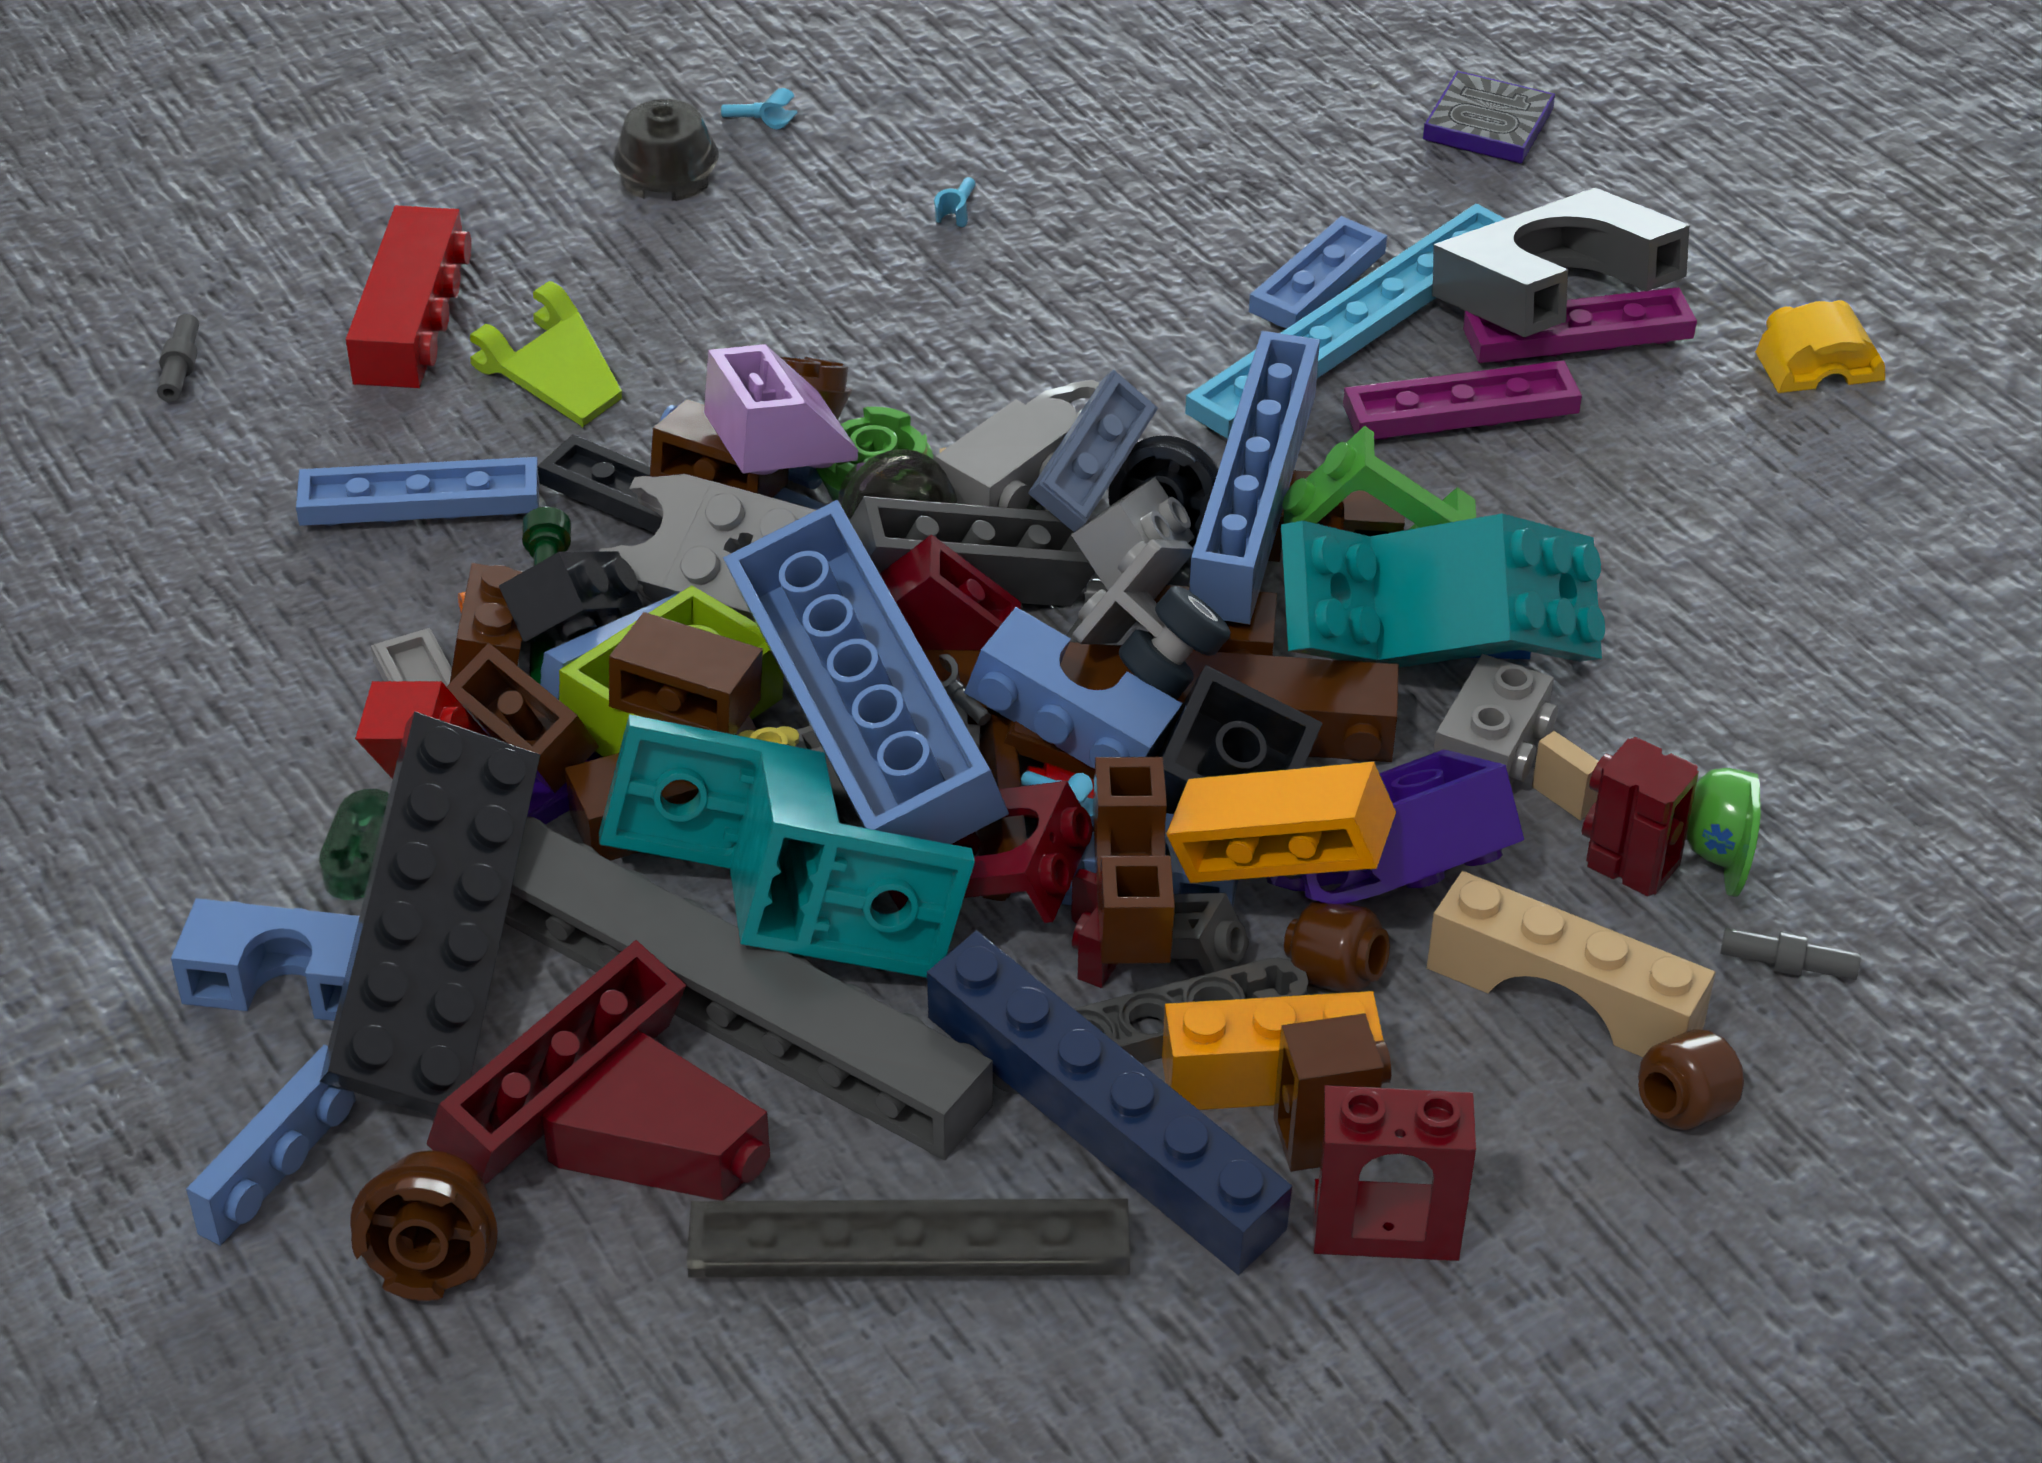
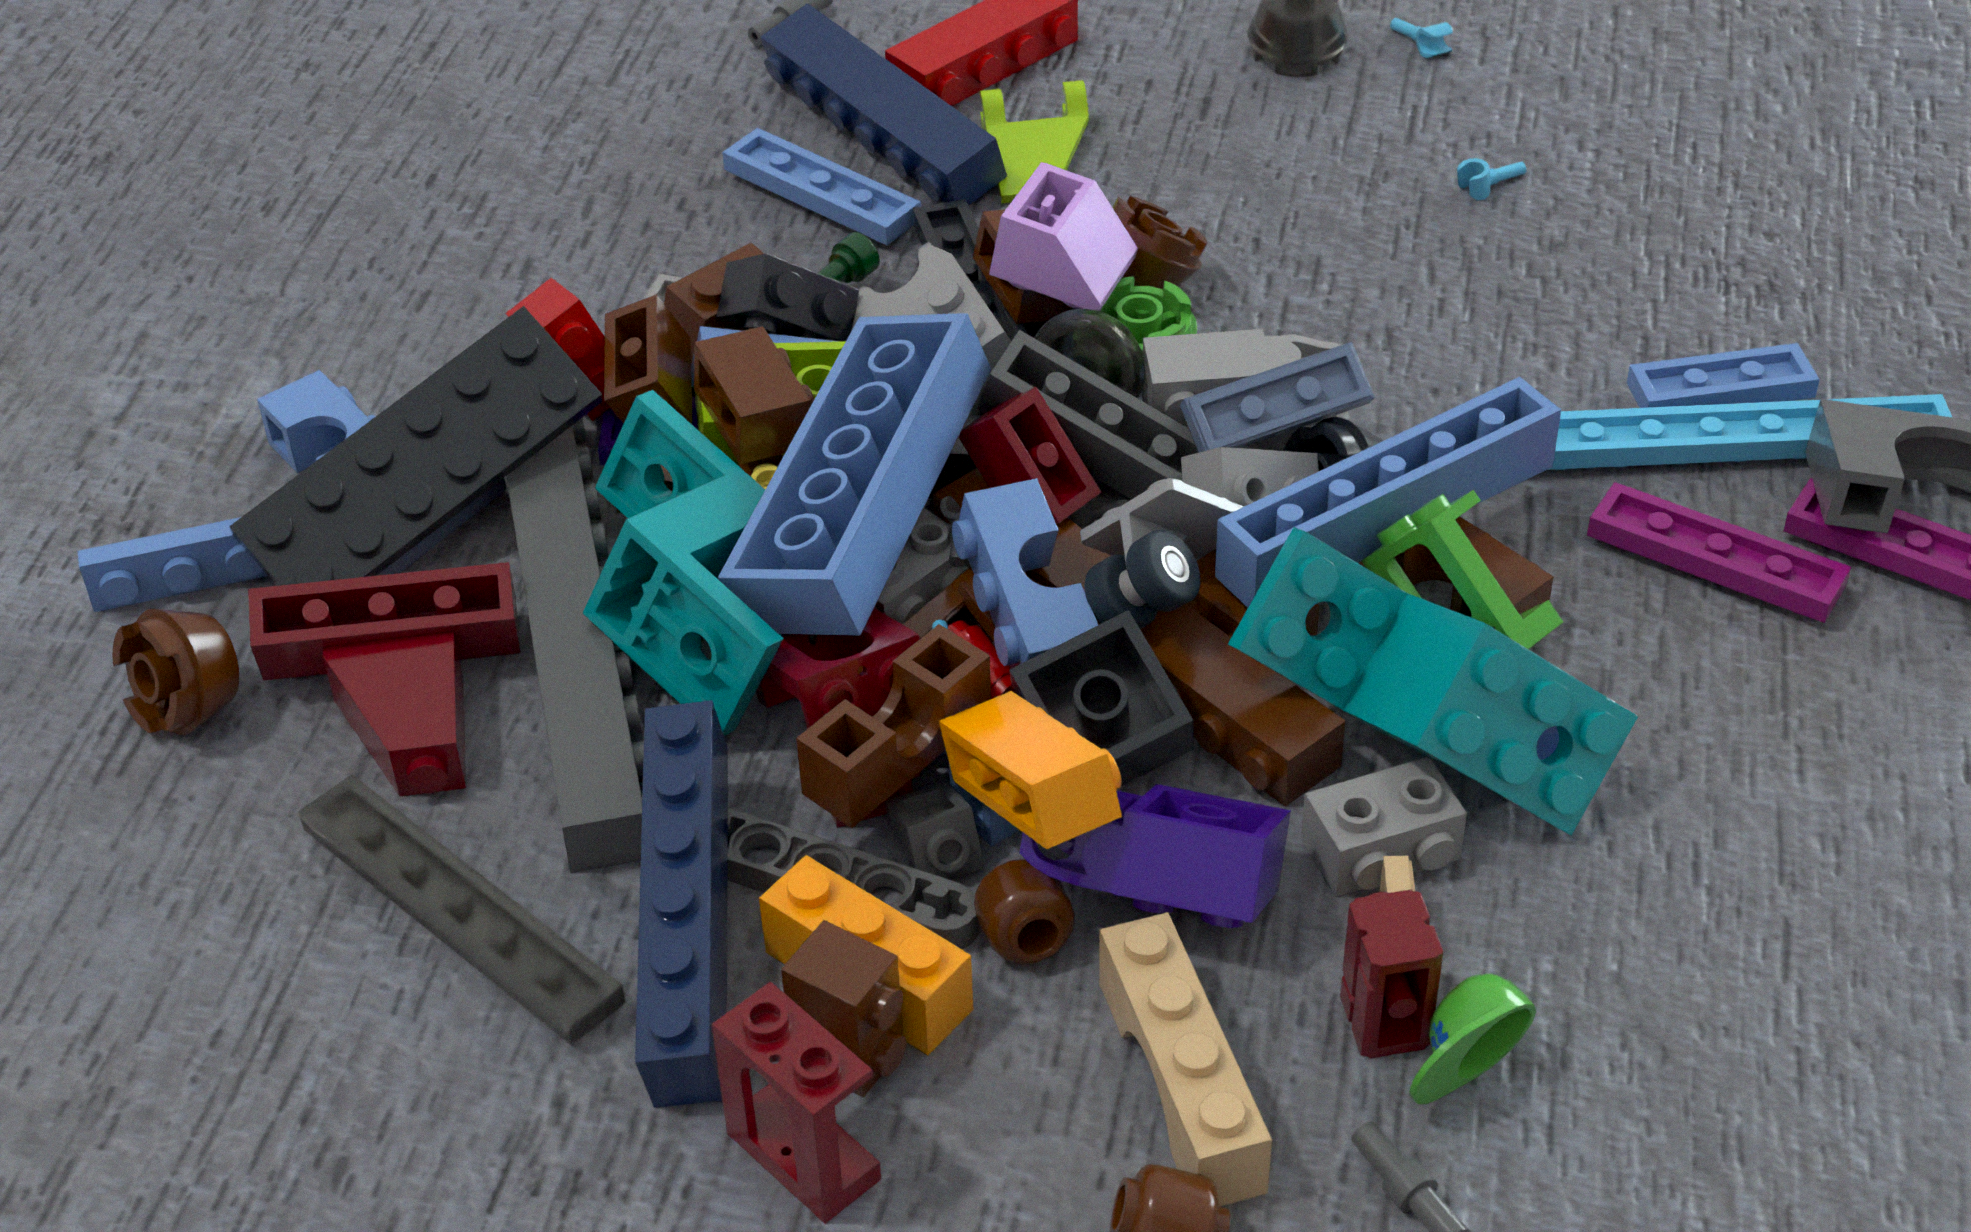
camera: 45 degrees right, 0 degrees up
none -> dark blue brick [760,3,1007,206]

